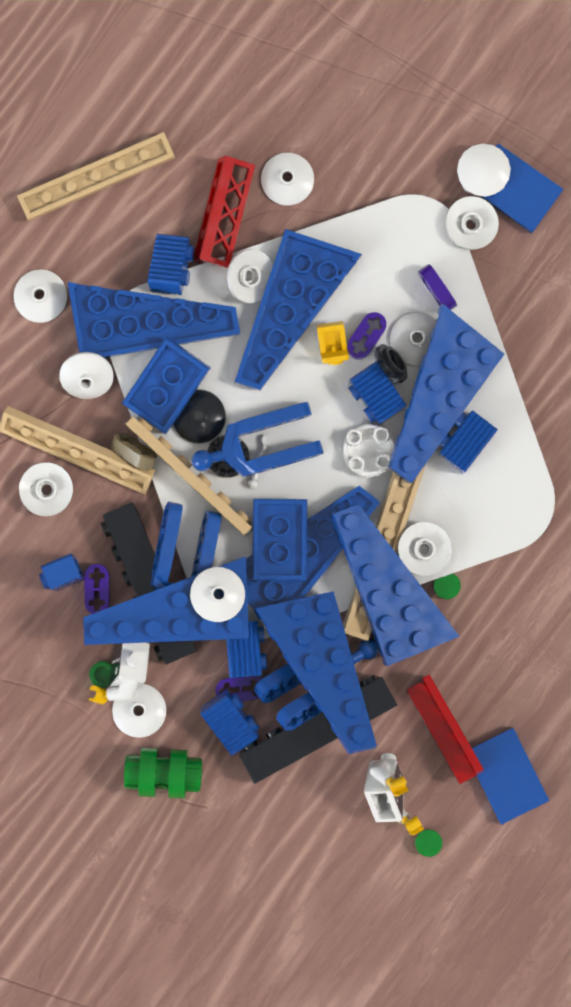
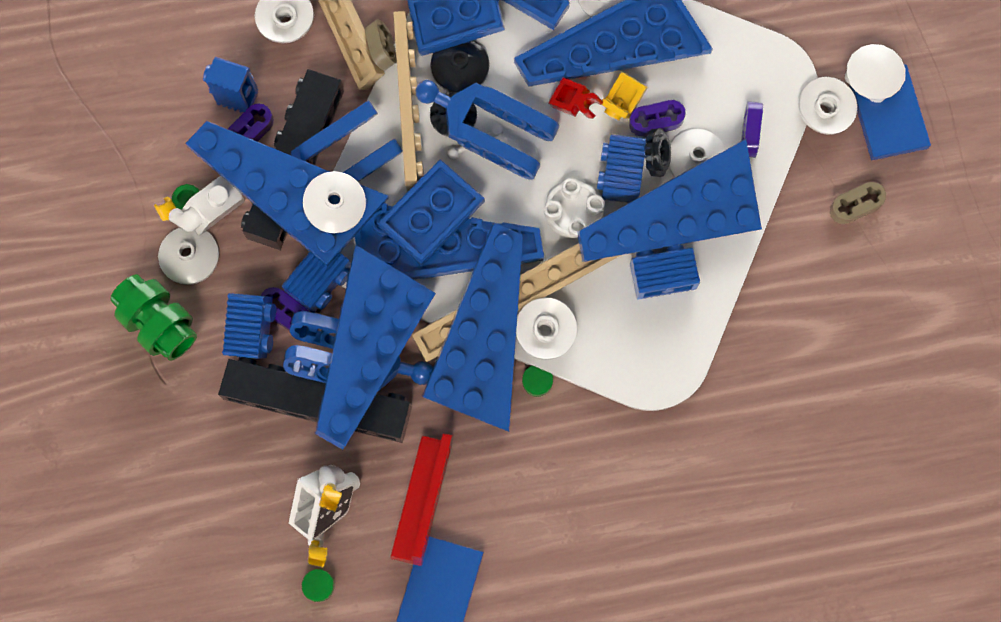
camera: 40 degrees right, 10 degrees down
none -> red plate [548,78,603,119]
none -> dark tan beam [830,182,886,224]

